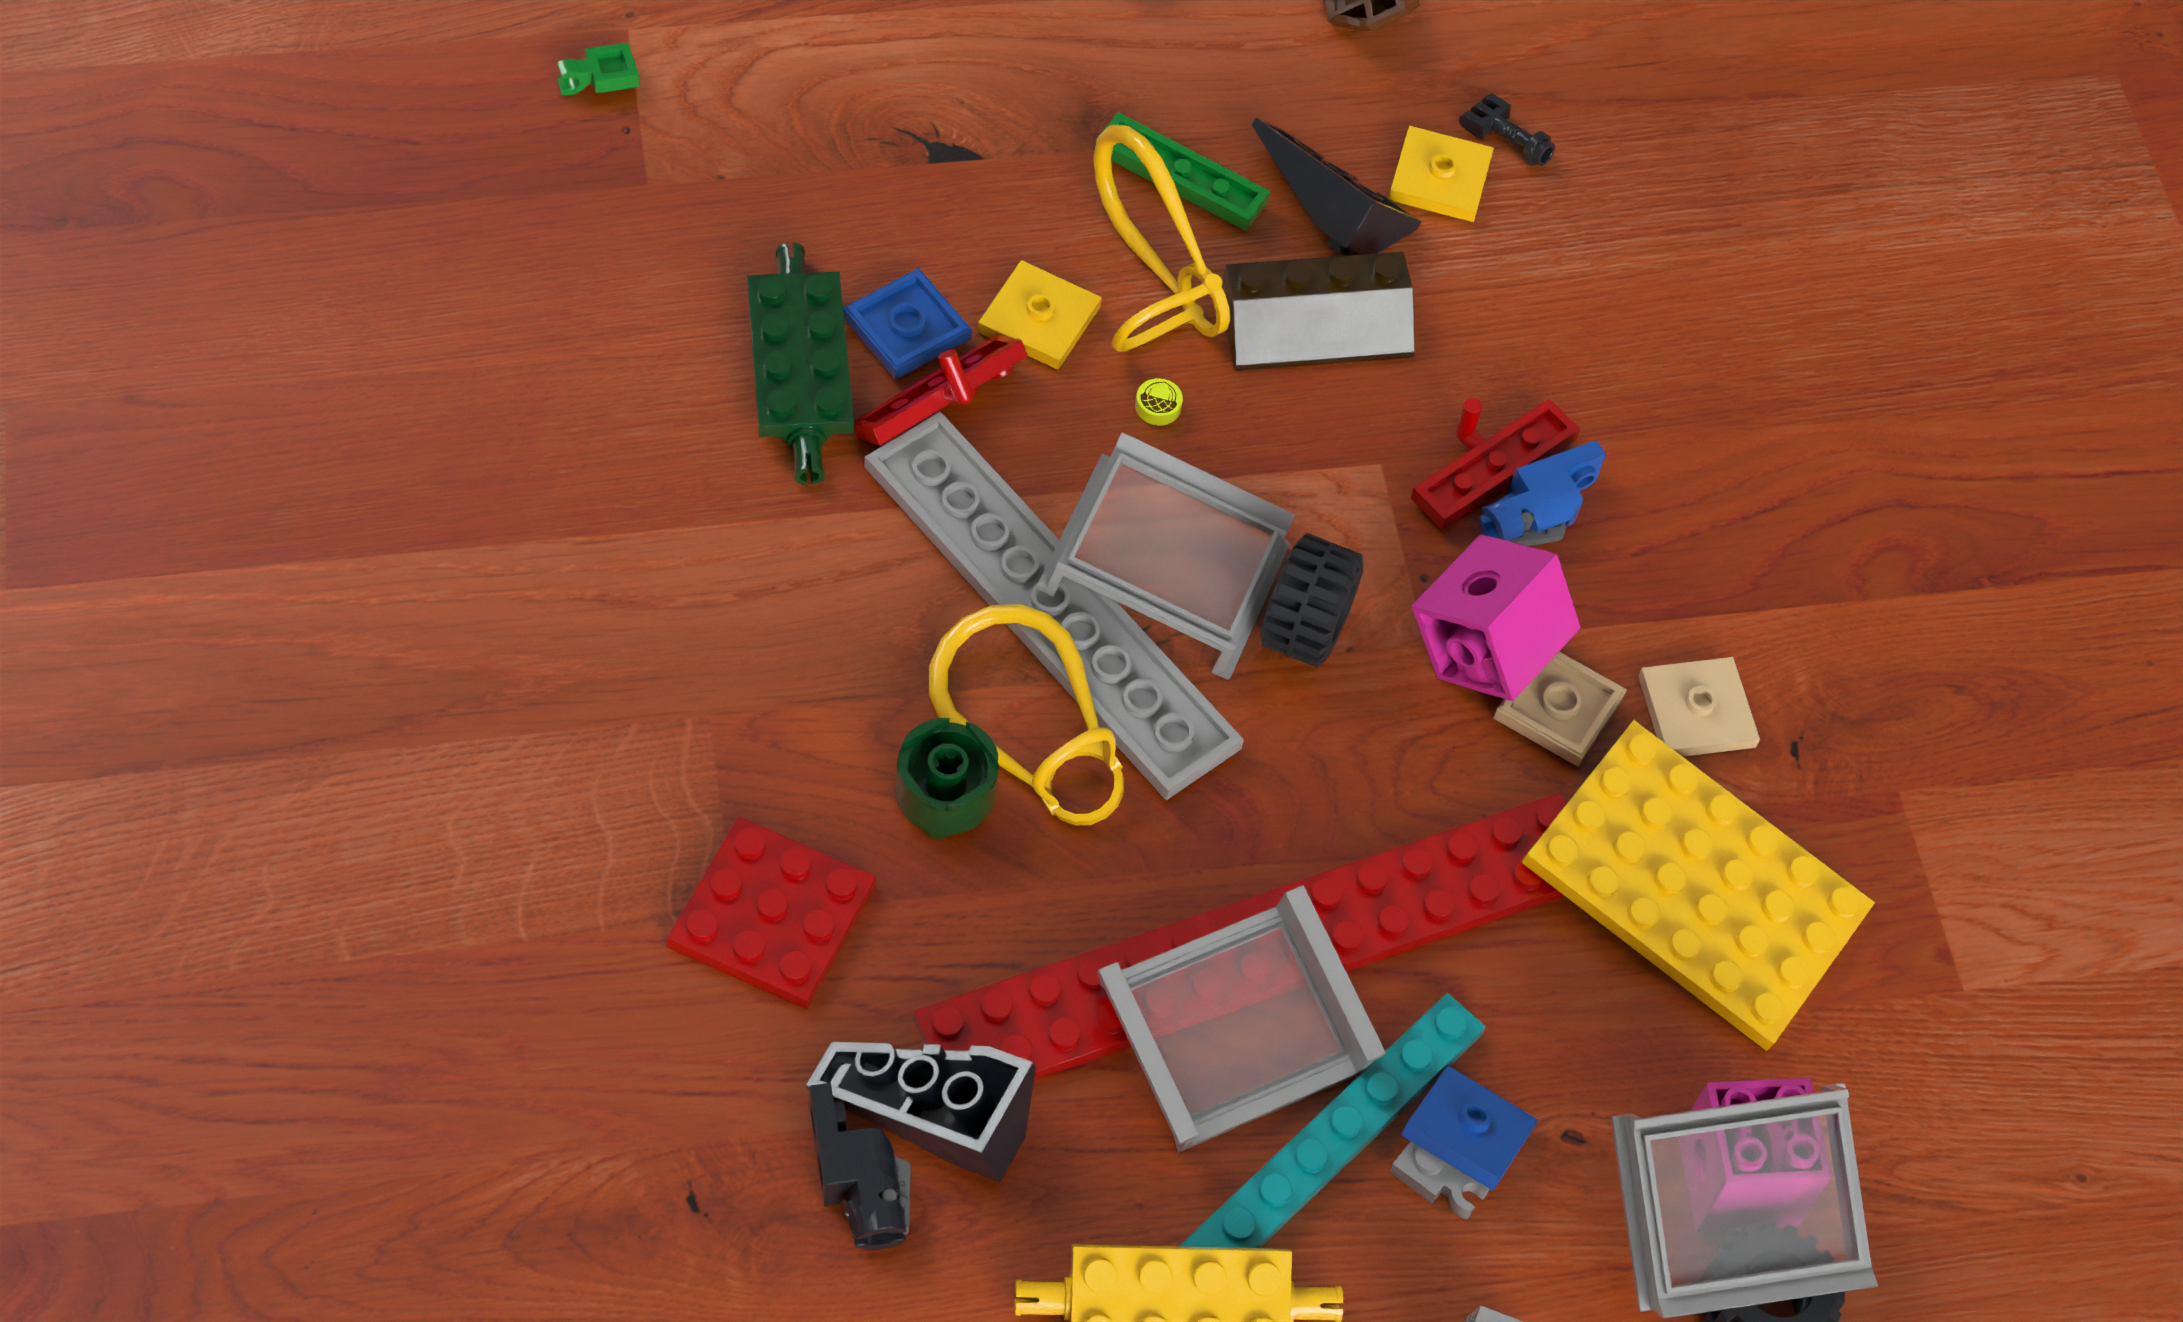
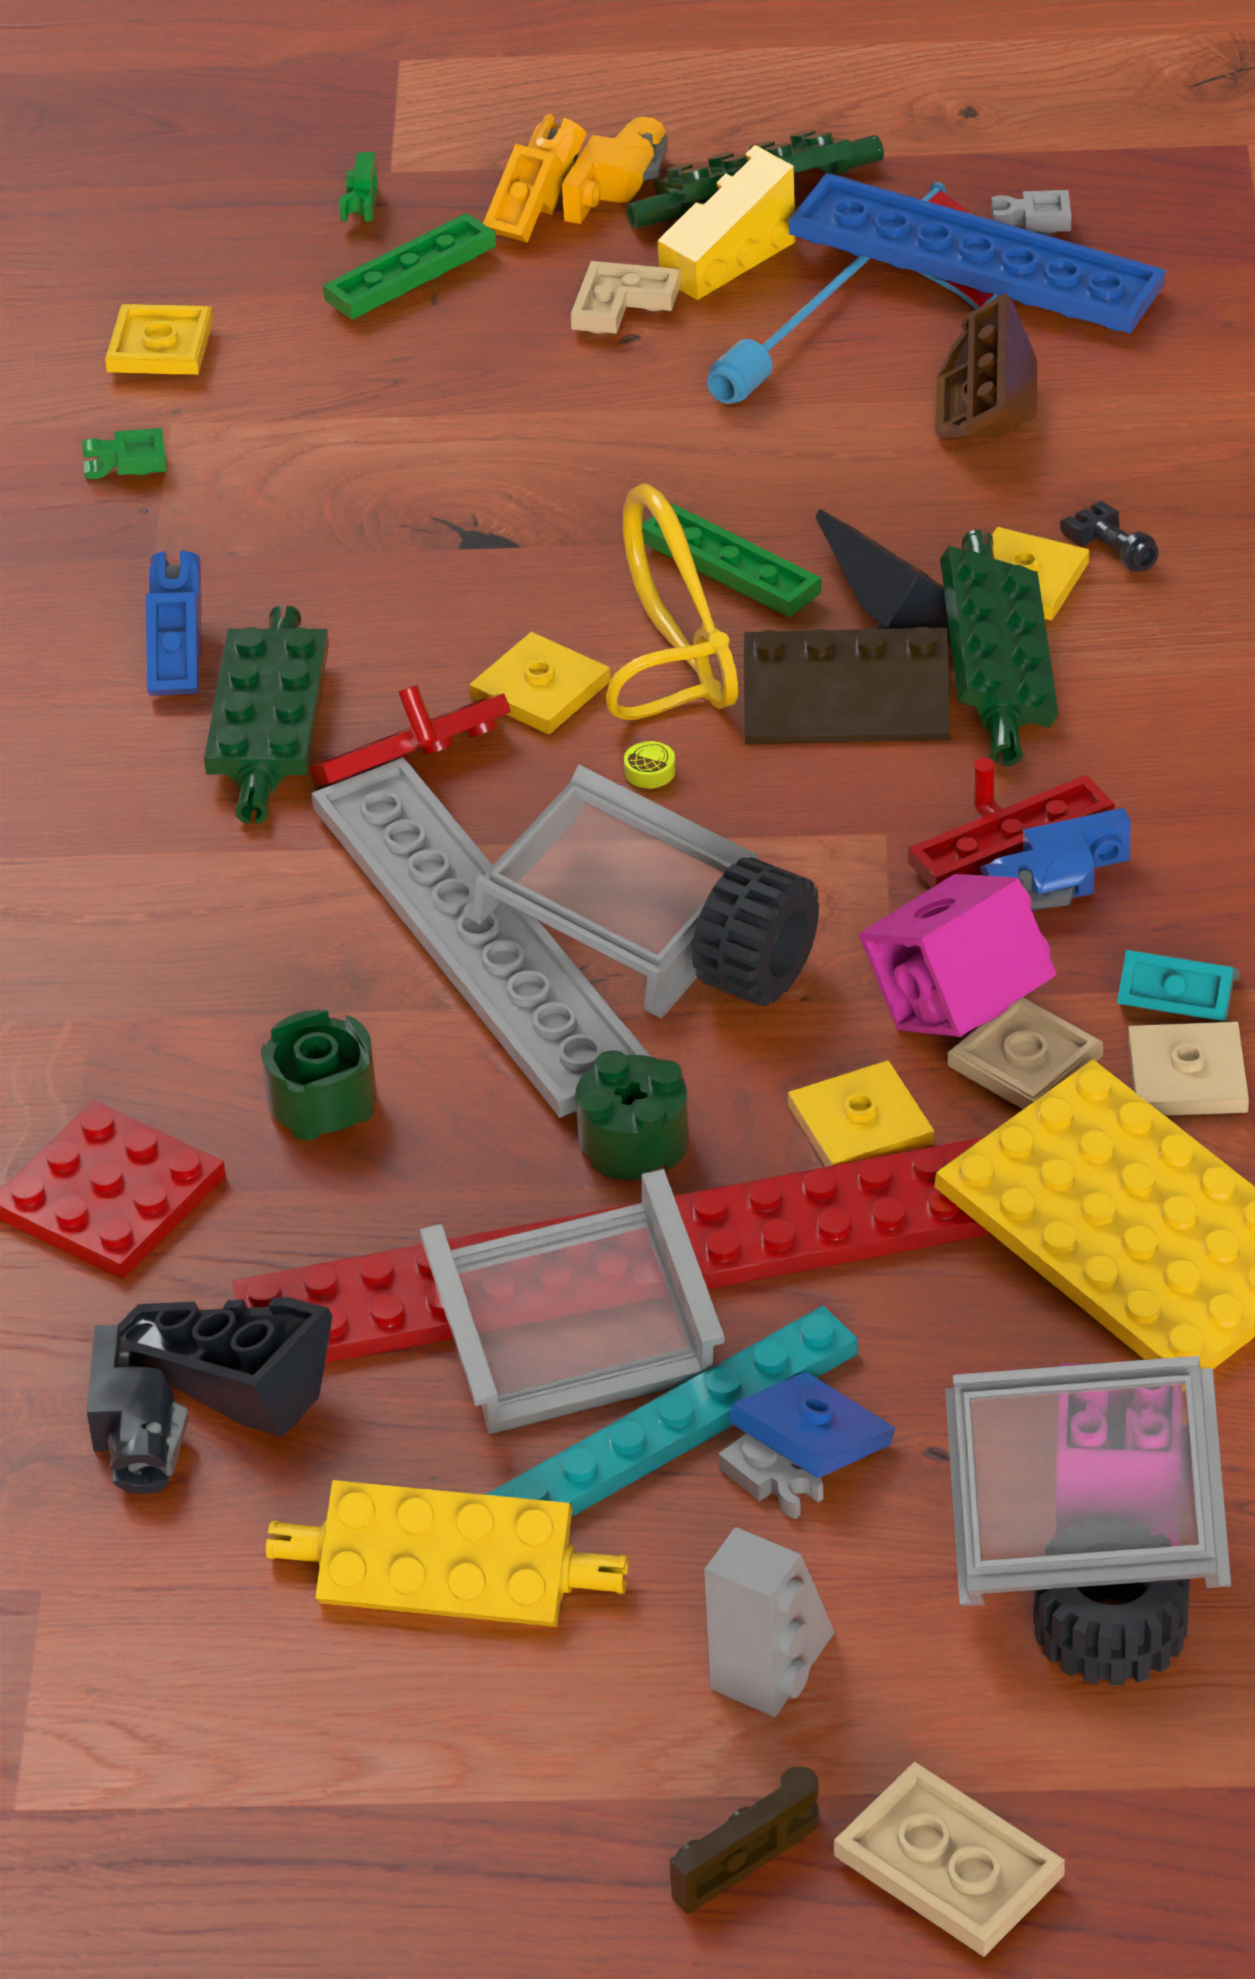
camera: 20 degrees right, 15 degrees down
blue plate [843,268,972,380] -> none
yellow animal [929,604,1124,825] -> none
none -> blue plate [146,550,202,696]
none -> dark green brick [575,1050,689,1180]
none -> yellow plate [787,1060,934,1167]
none -> dark green plate [940,530,1059,766]
none -> teal panel [1117,950,1240,1022]

